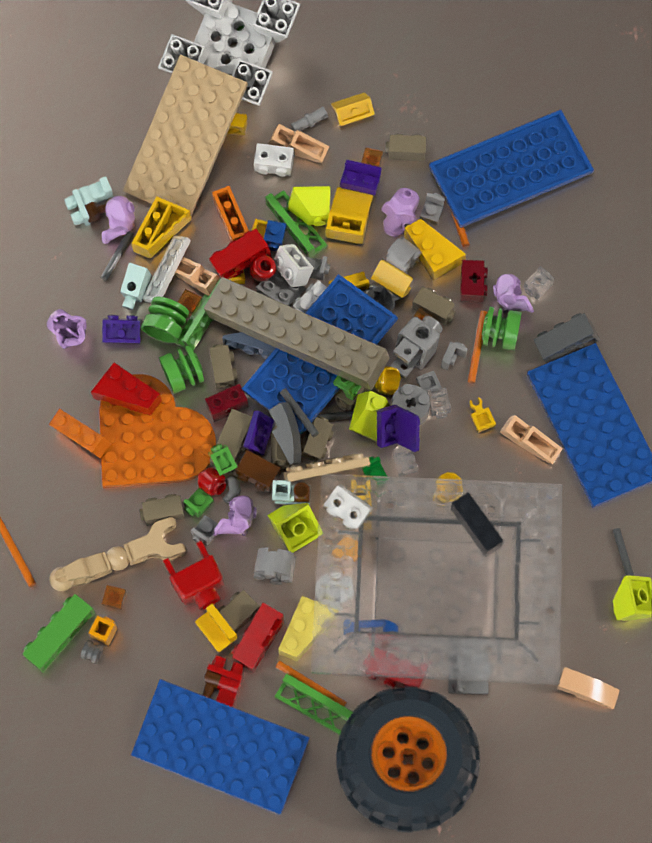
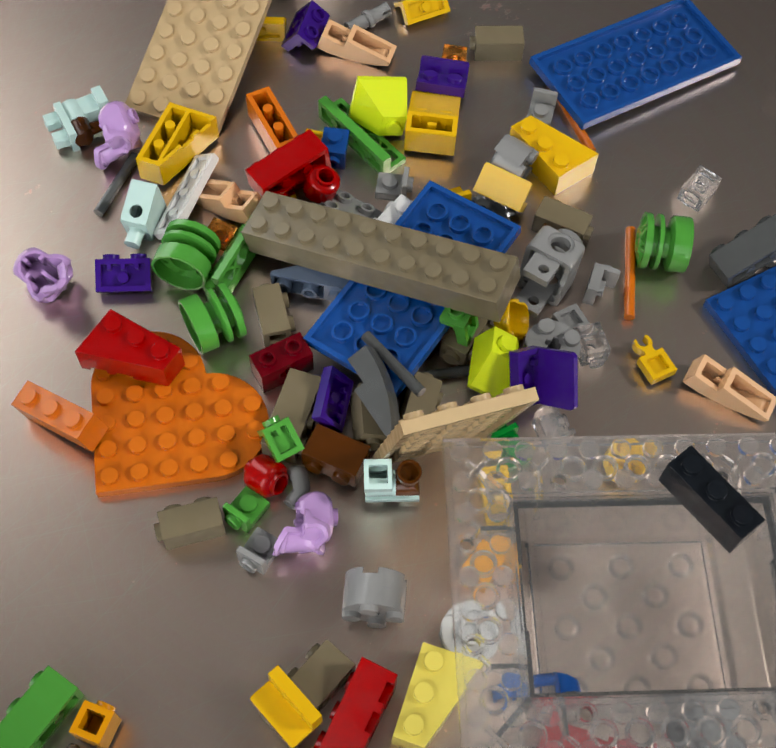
camera: 10 degrees left, 10 degrees down
tan piece [49,517,187,592] -> none
clear orange plate [102,585,127,610] -> none
red piece [163,541,224,610] -> none
white brick [254,143,294,176] -> none
neon yellow slope [267,503,323,553] -> none
white brick [274,244,314,287] -> none
white brick [324,484,373,529] -> none
lavender head [381,188,420,237] -> none
dark red brick [460,260,488,302] -> none
lavender head [493,274,534,313] -> none
none -> dark purple bracket [281,0,330,52]

